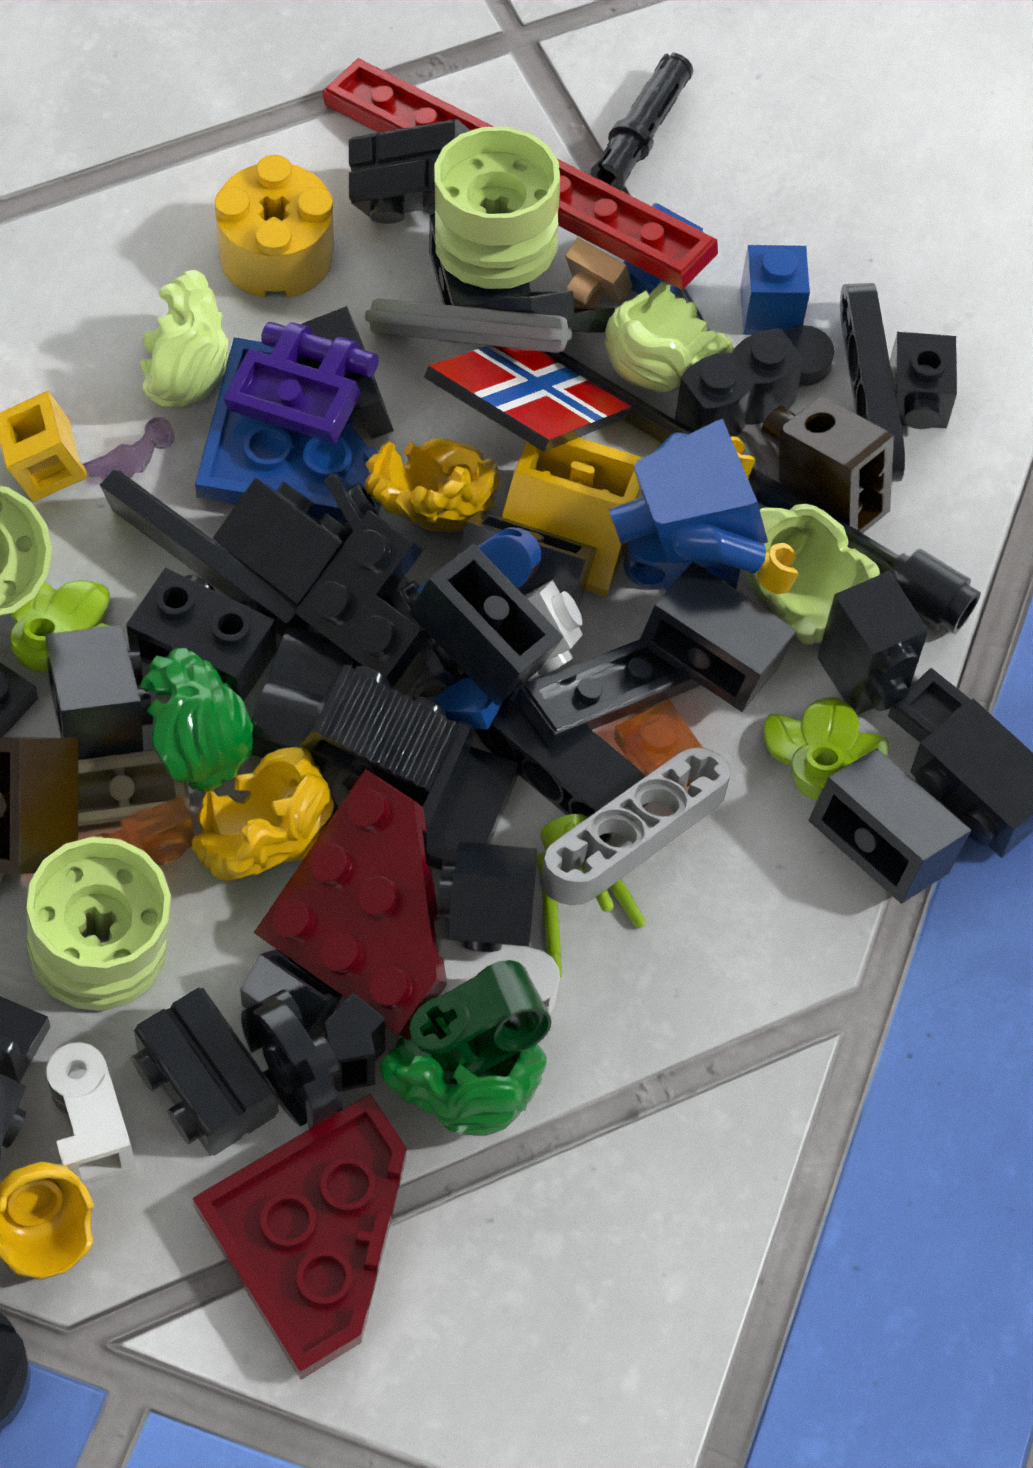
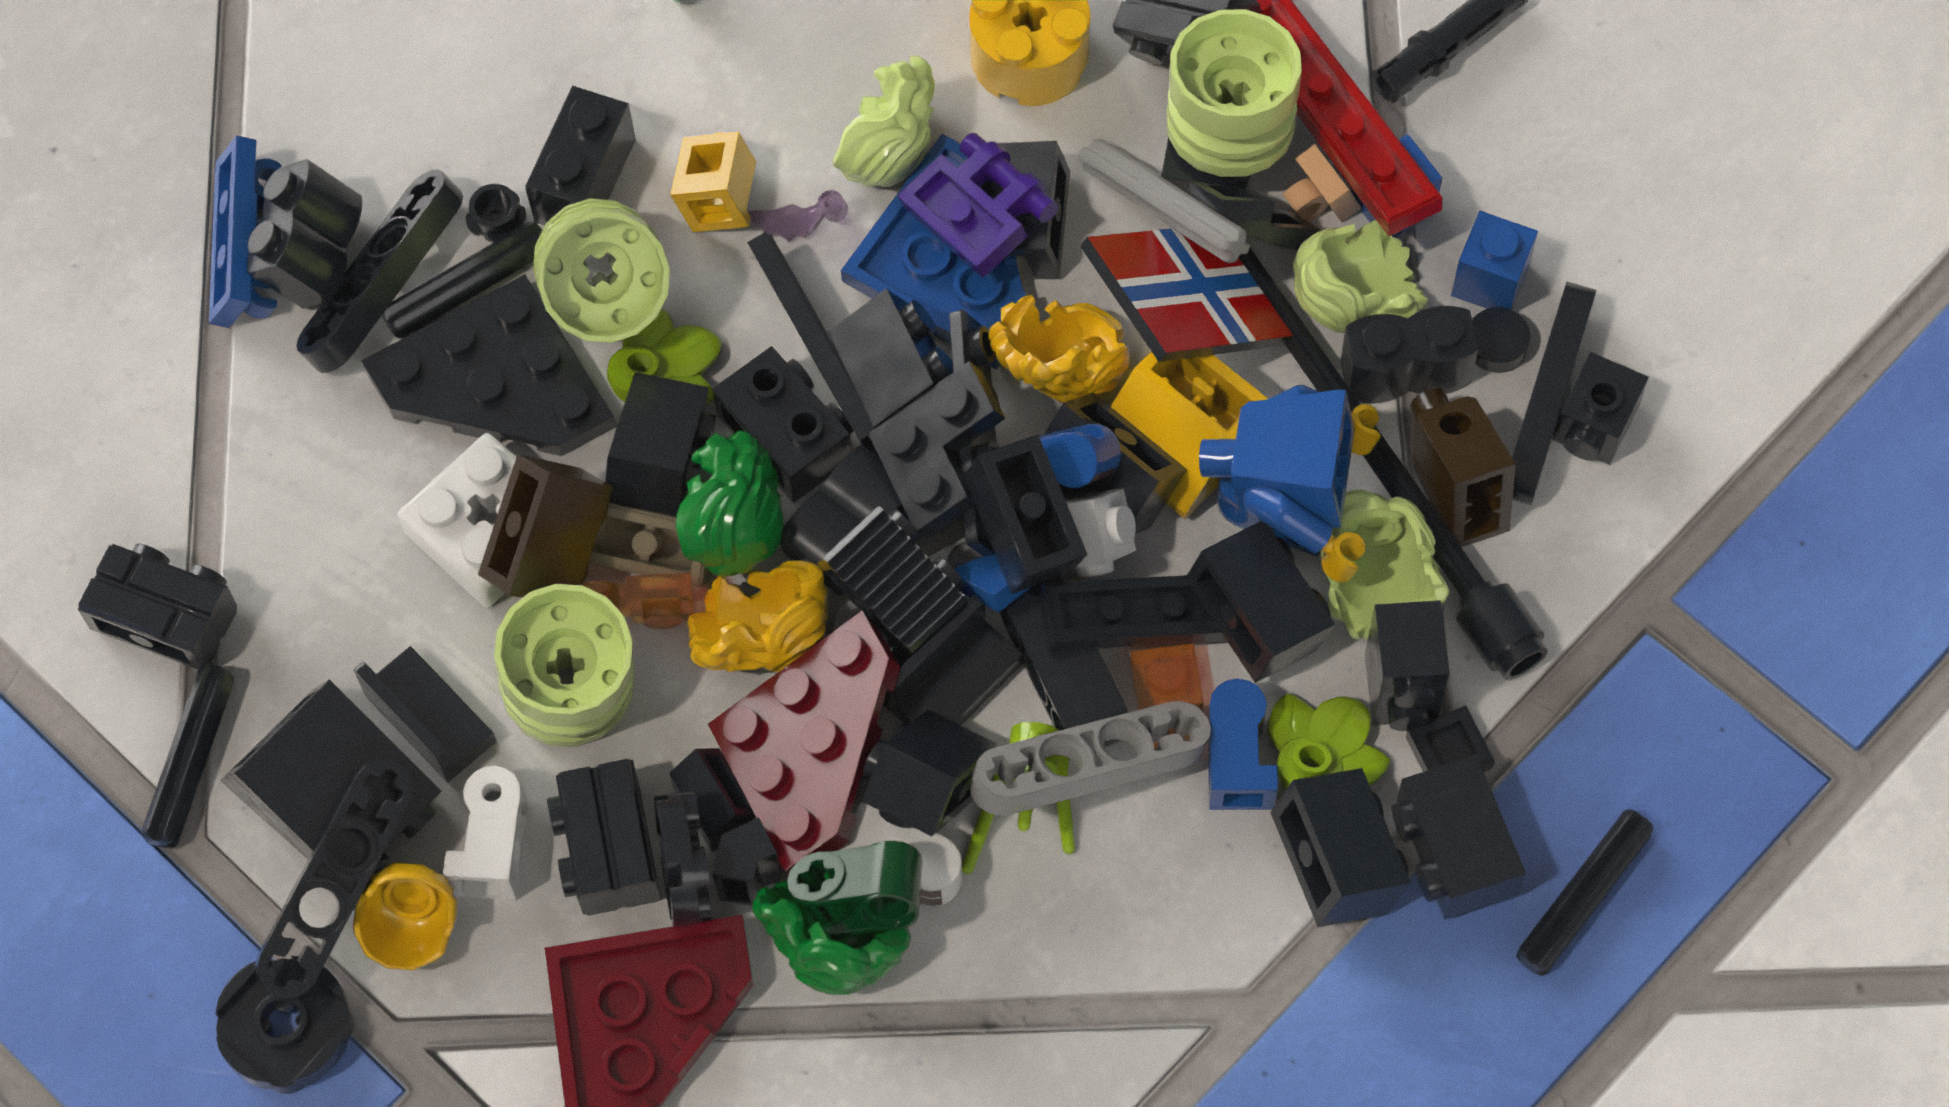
camera: 30 degrees right, 5 degrees up
none -> blue leg [1208,678,1278,810]

